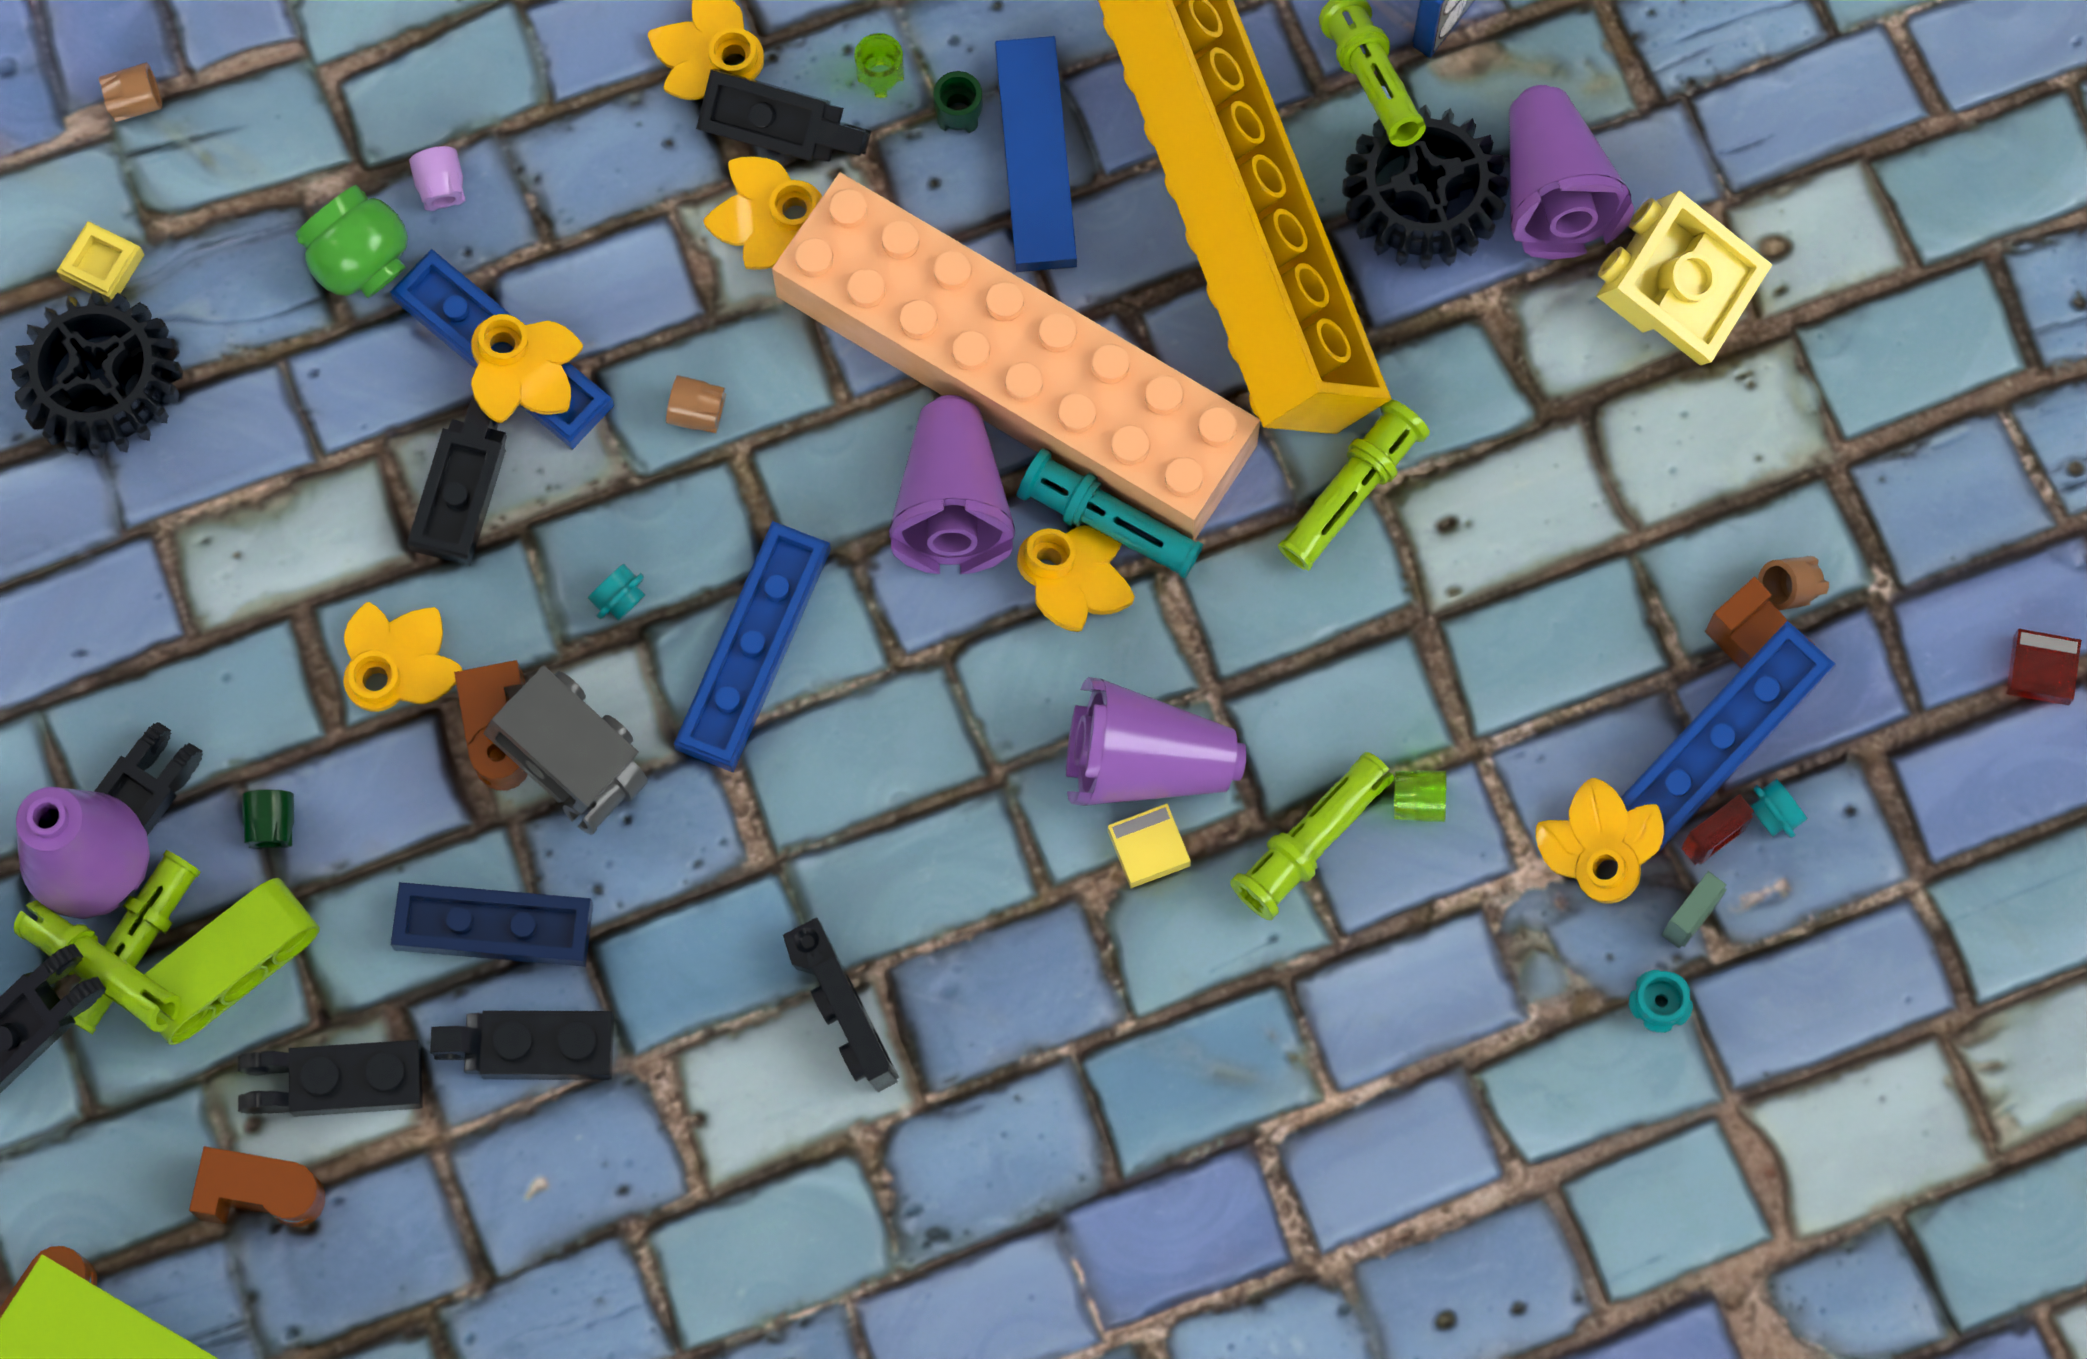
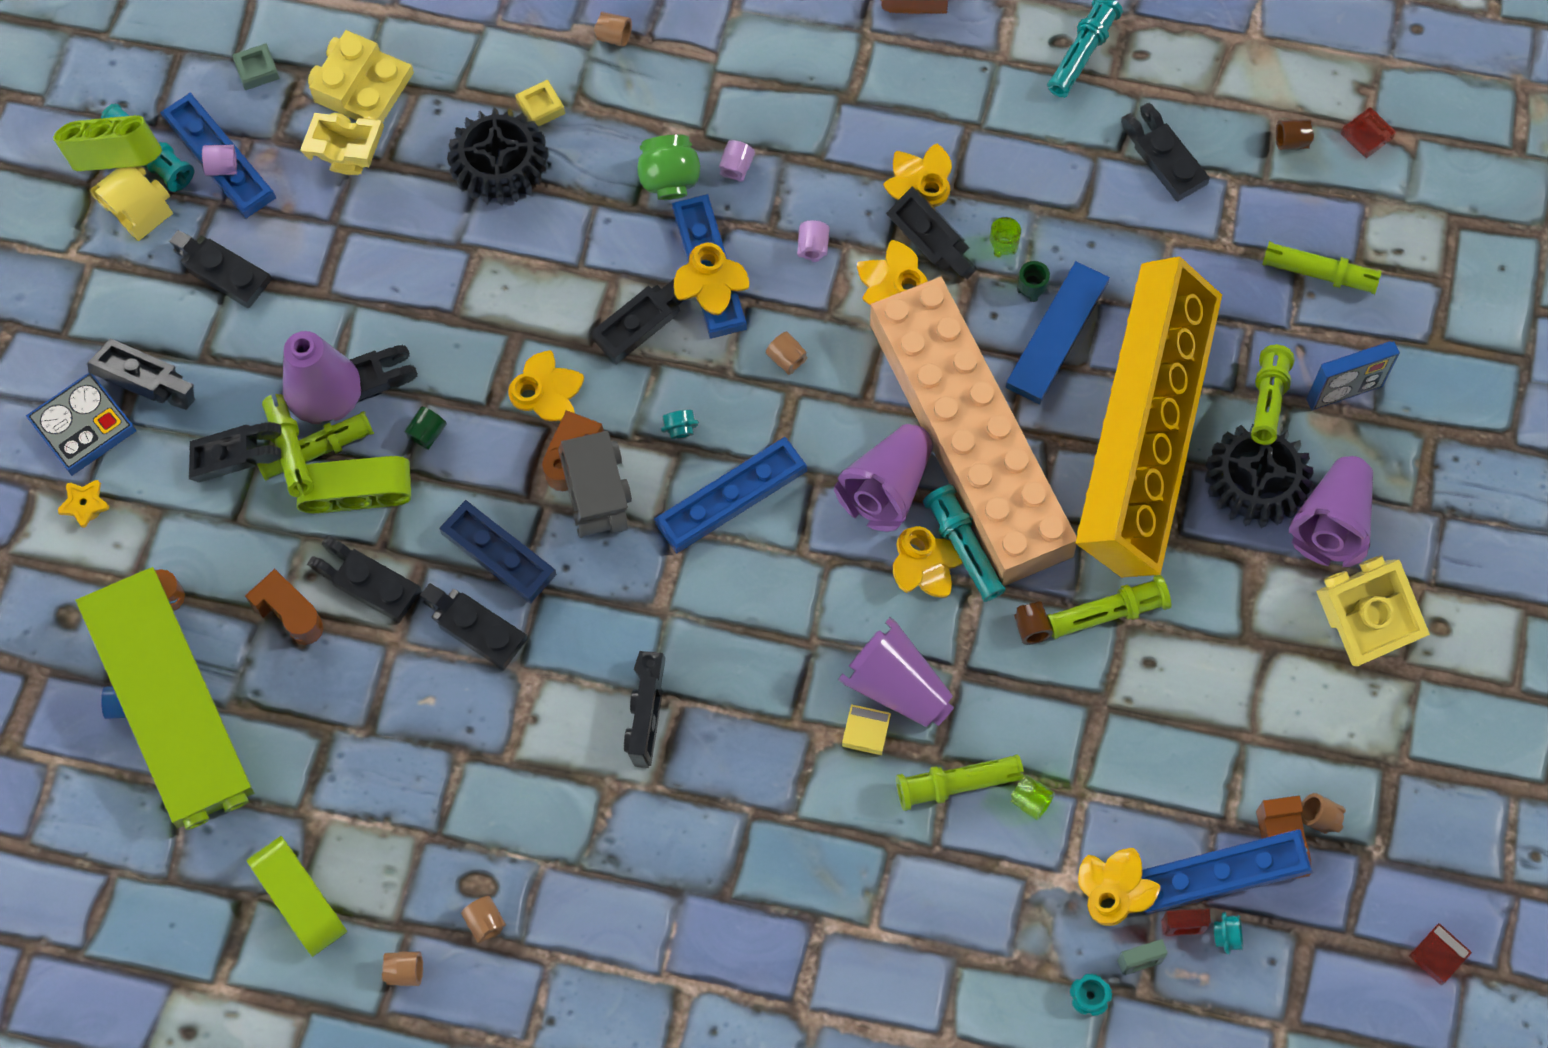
camera: 35 degrees right, 5 degrees down
none -> lavender hose [797,220,829,262]
none -> reddish brown hose [1014,601,1053,645]

